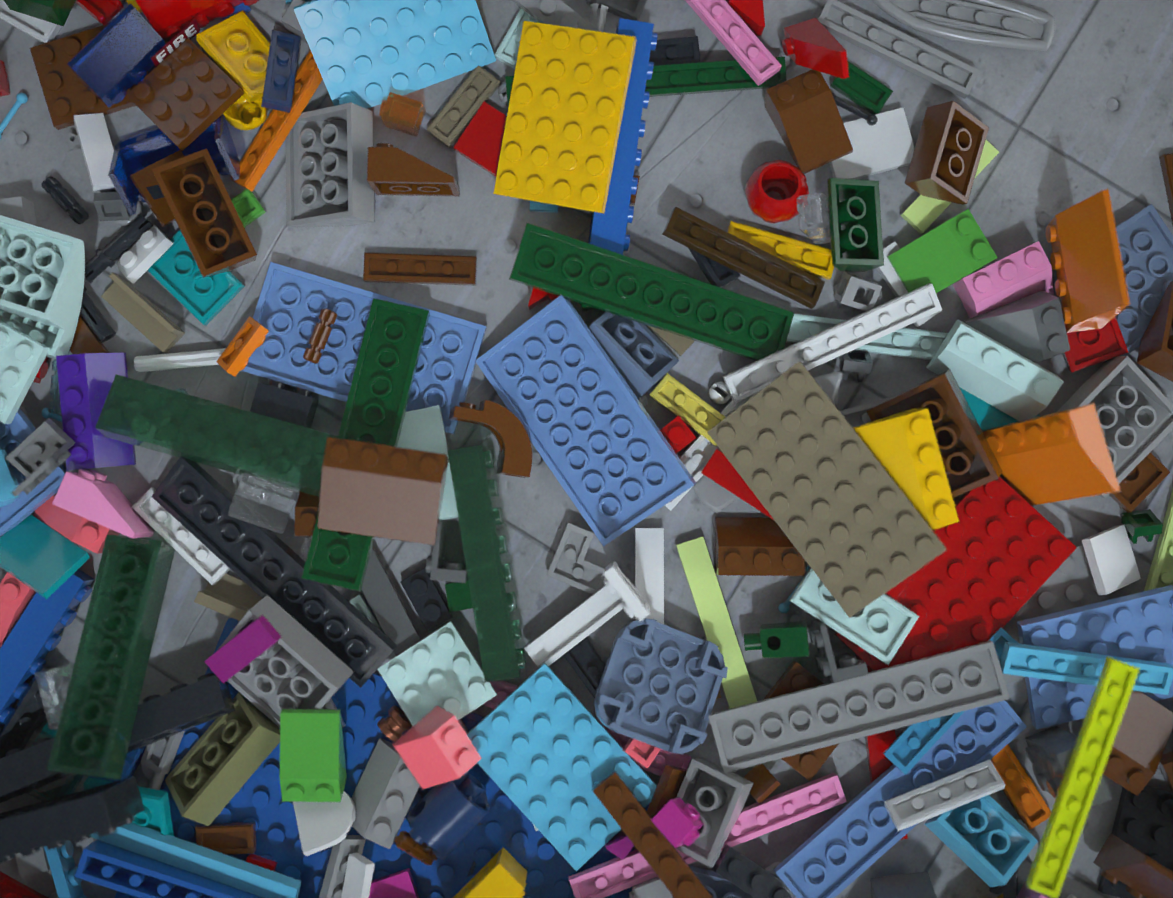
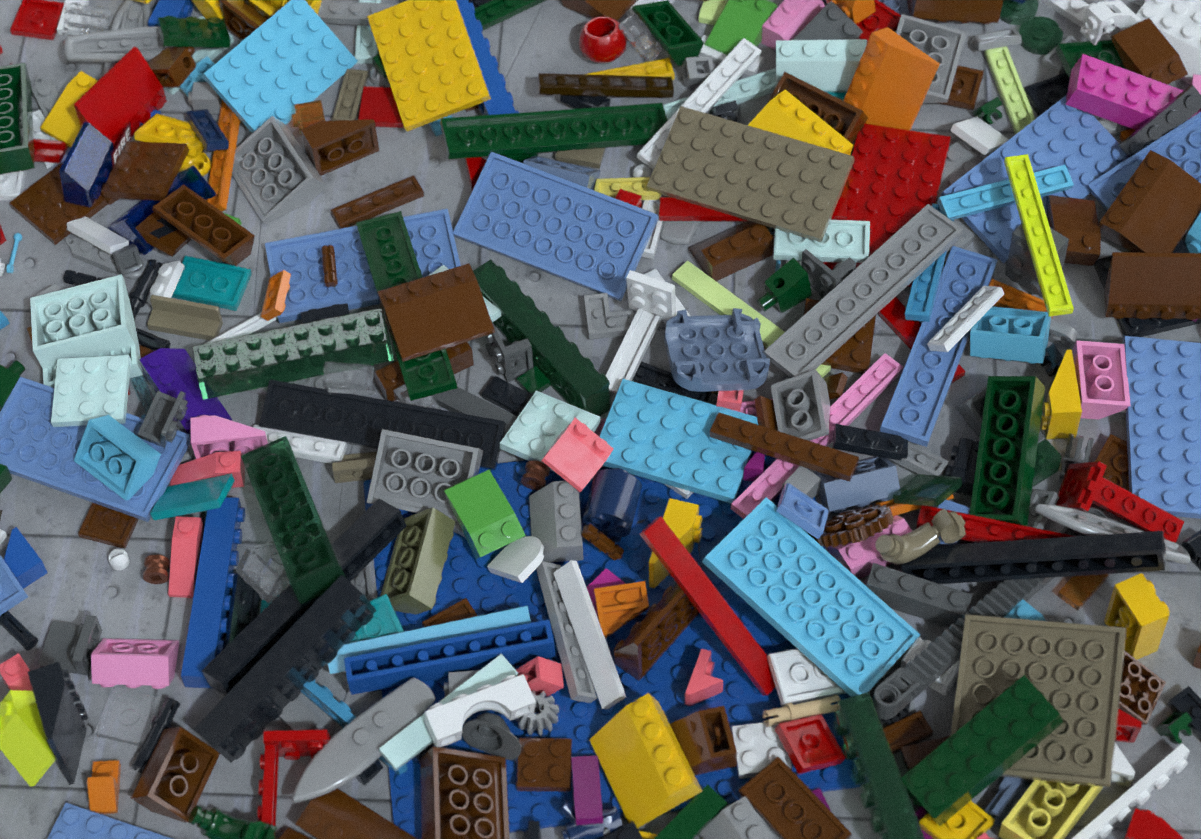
camera: 25 degrees left, 30 degrees down
magenta tile [204,614,282,683] -> none
reddish brown arch [449,400,532,478] -> none
dark pink brick [651,798,704,848] -> none

